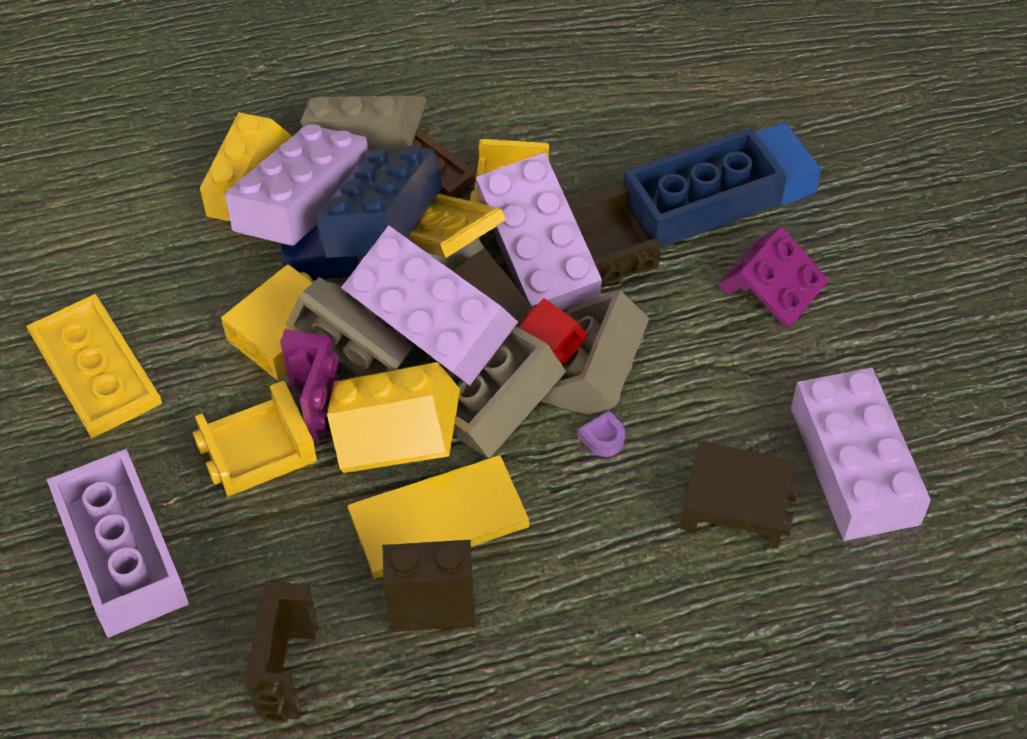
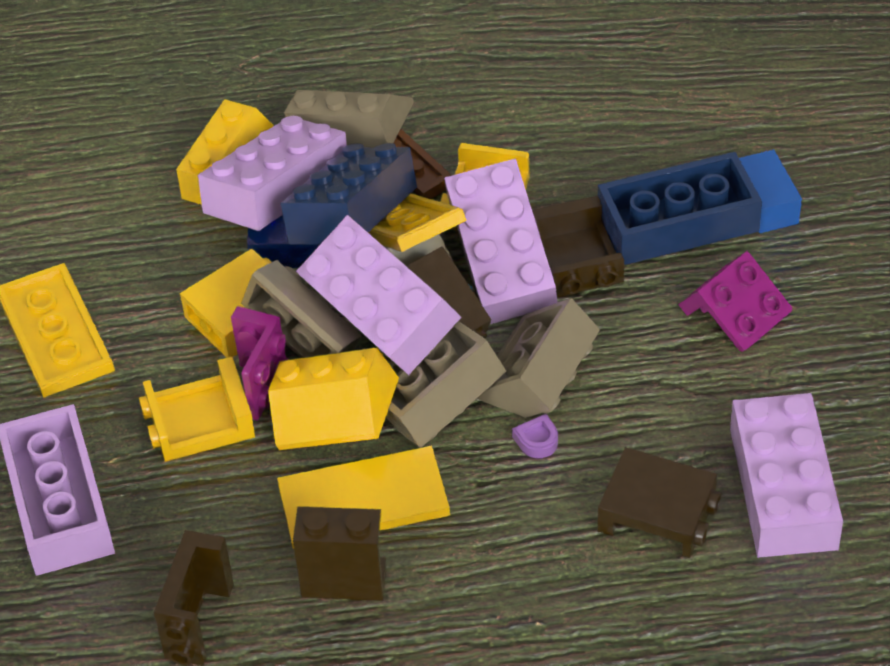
camera: 10 degrees right, 5 degrees down
red brick [519,298,588,366] -> none

